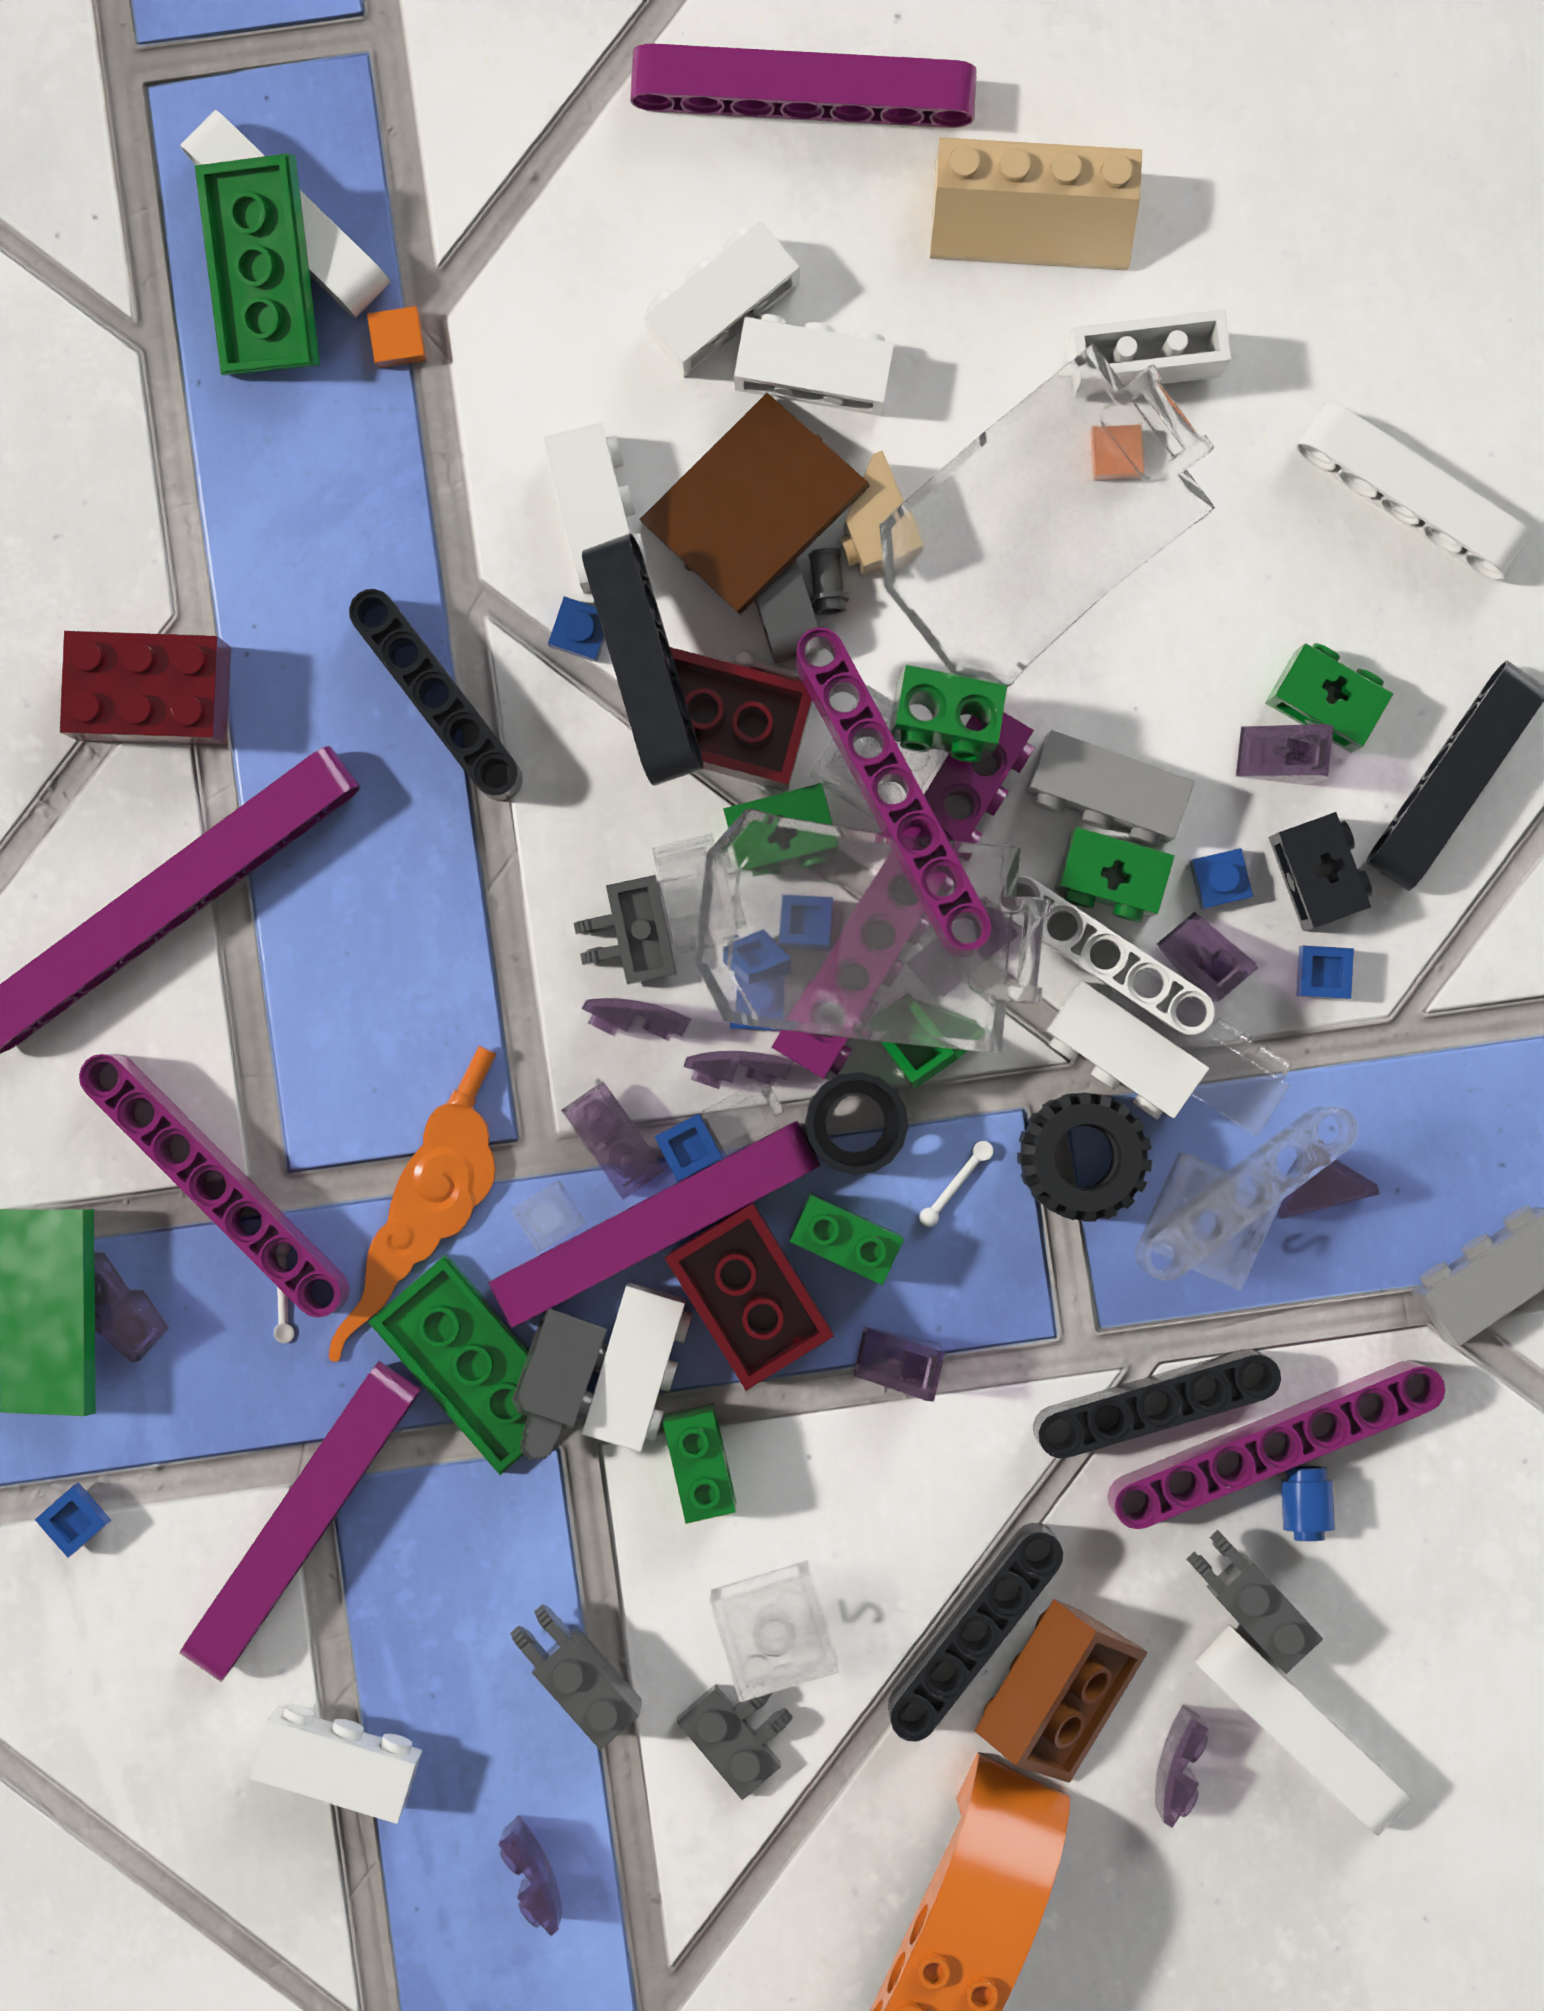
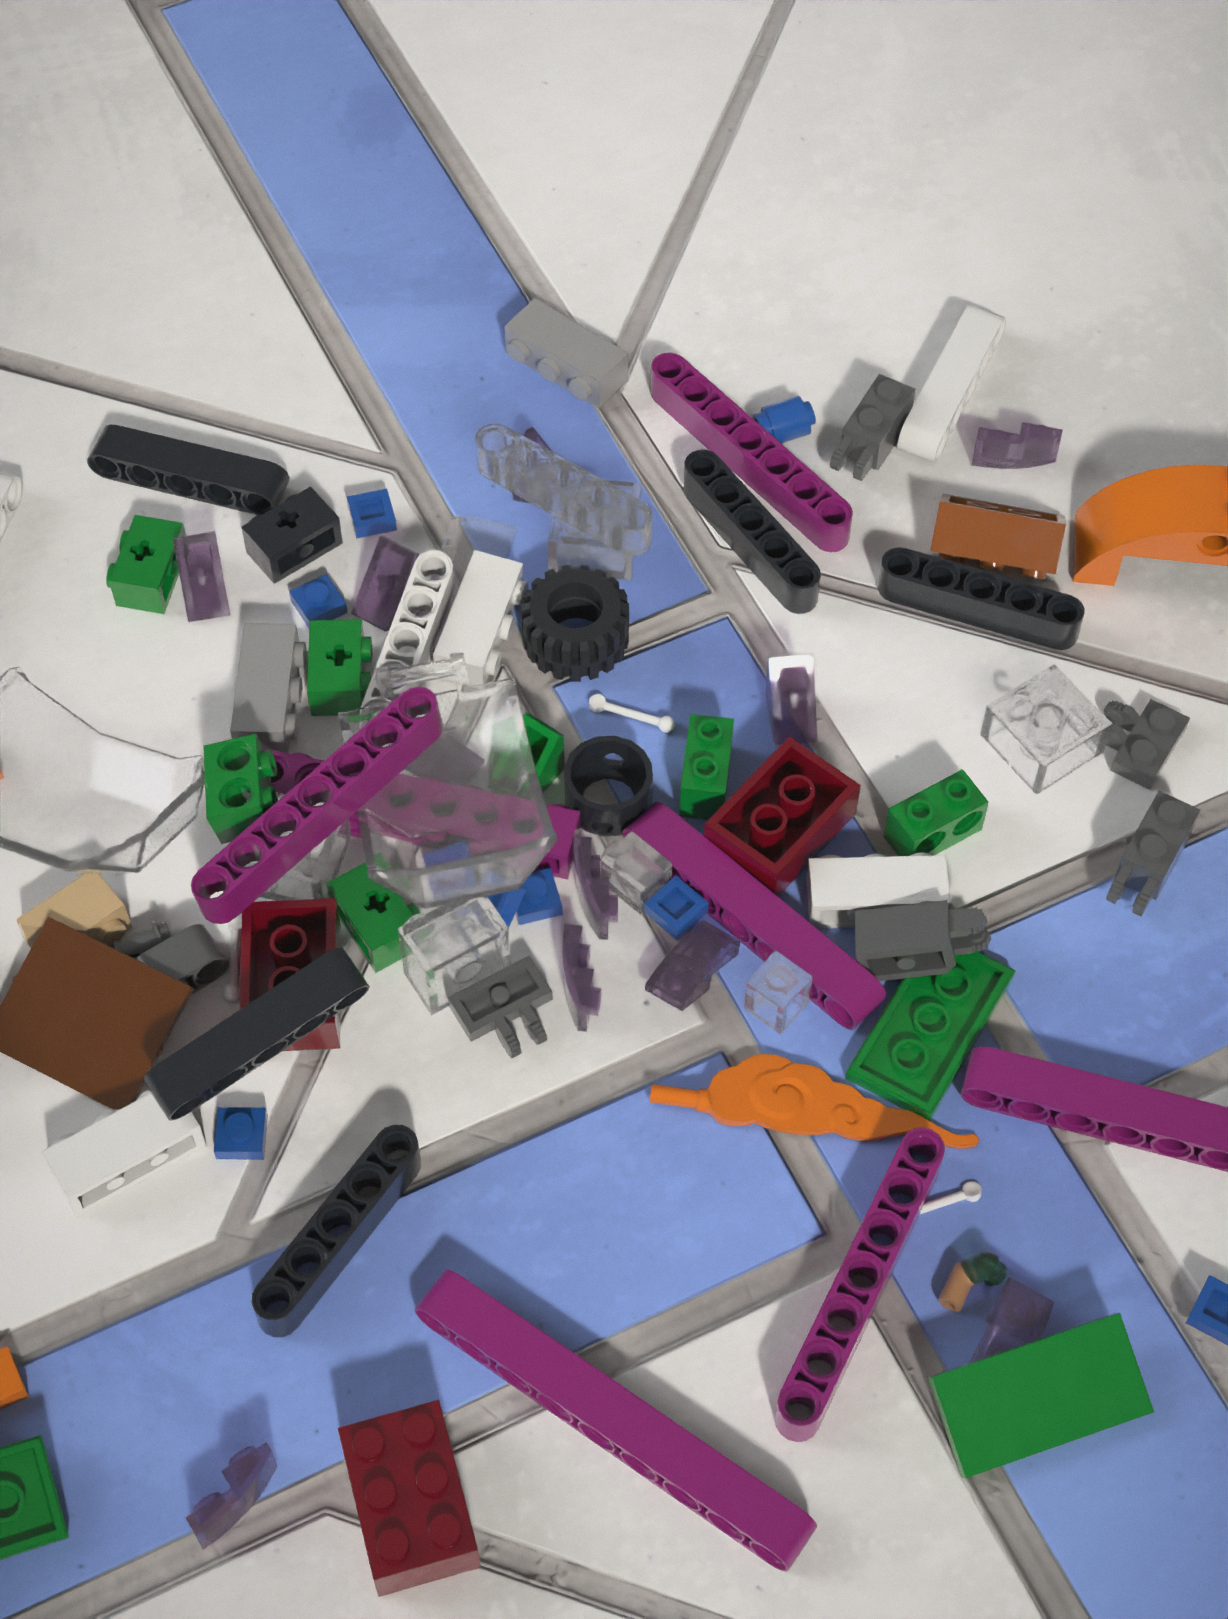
camera: 105 degrees left, 30 degrees down
none -> clear purple slope [186,1442,277,1550]
none -> arm [938,1252,1007,1312]

